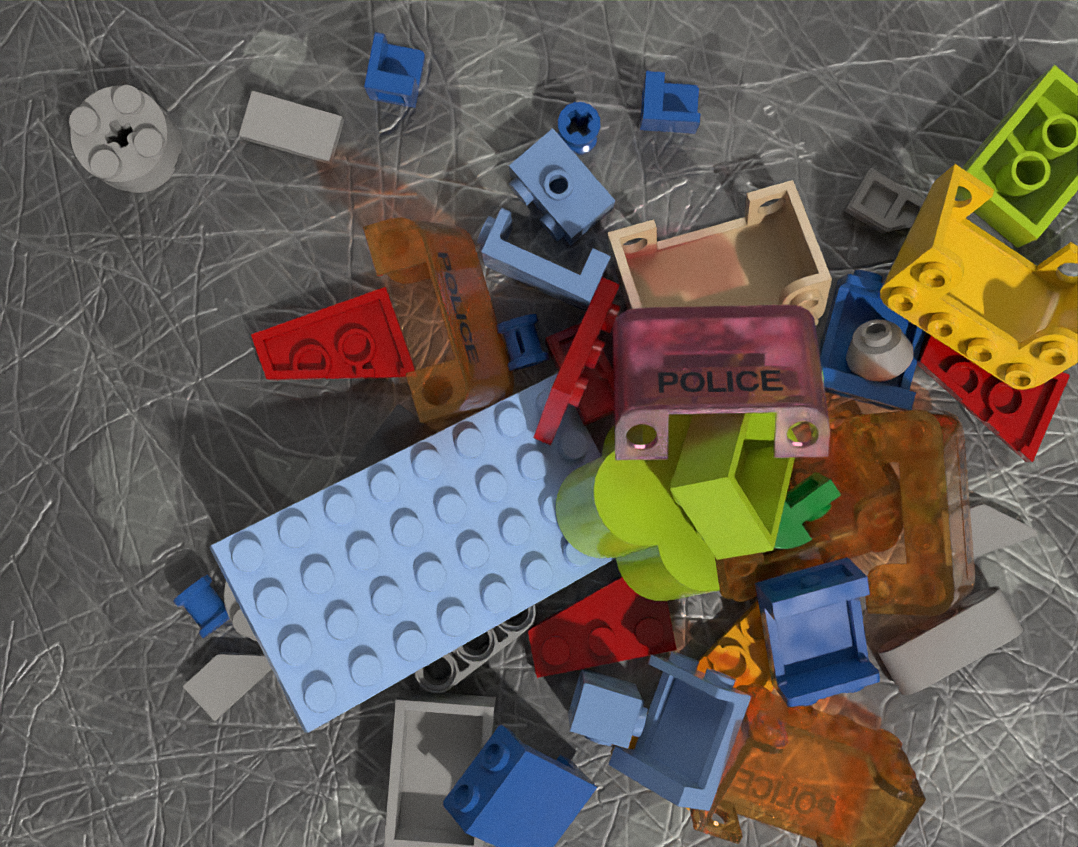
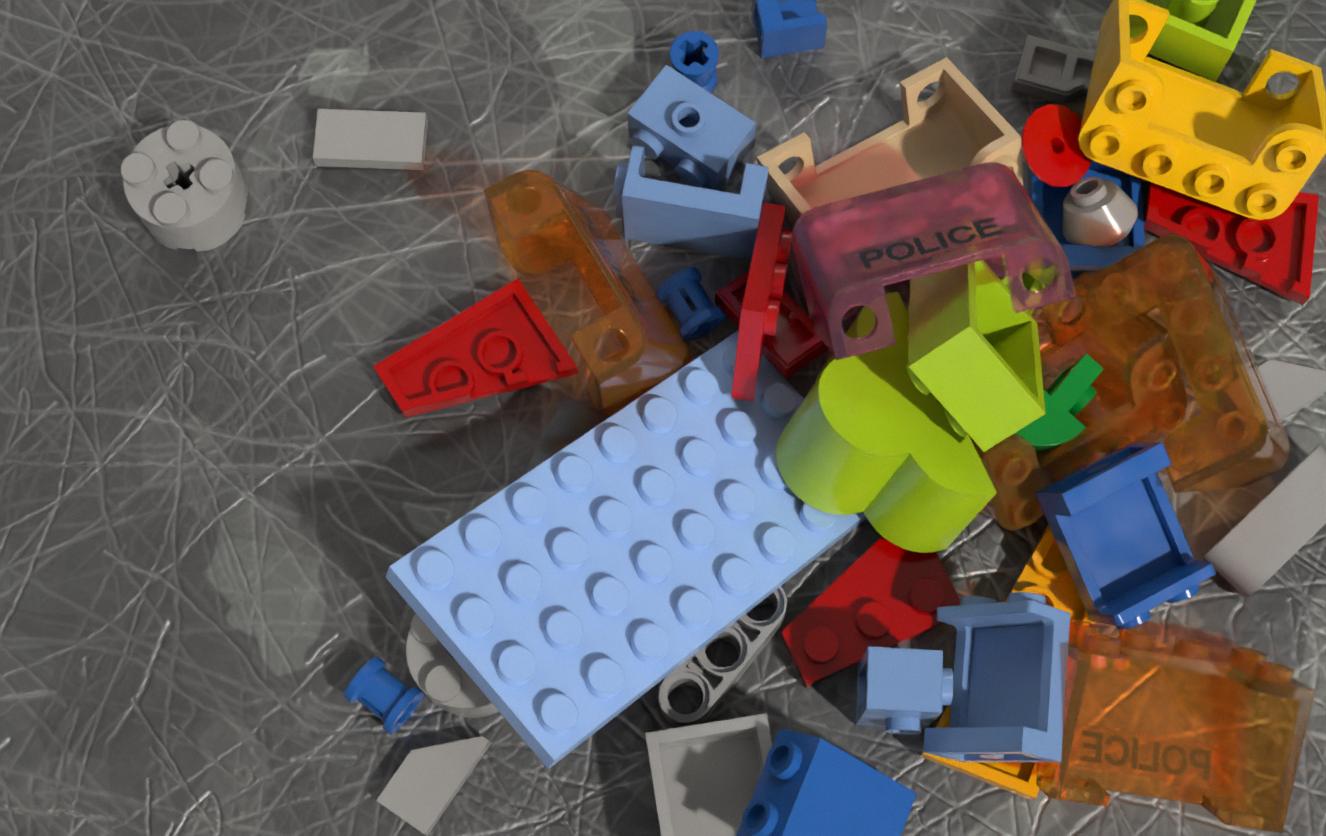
camera: 15 degrees left, 15 degrees down
blue panel [364,32,425,108] -> none
none -> red piece [1021,104,1091,187]

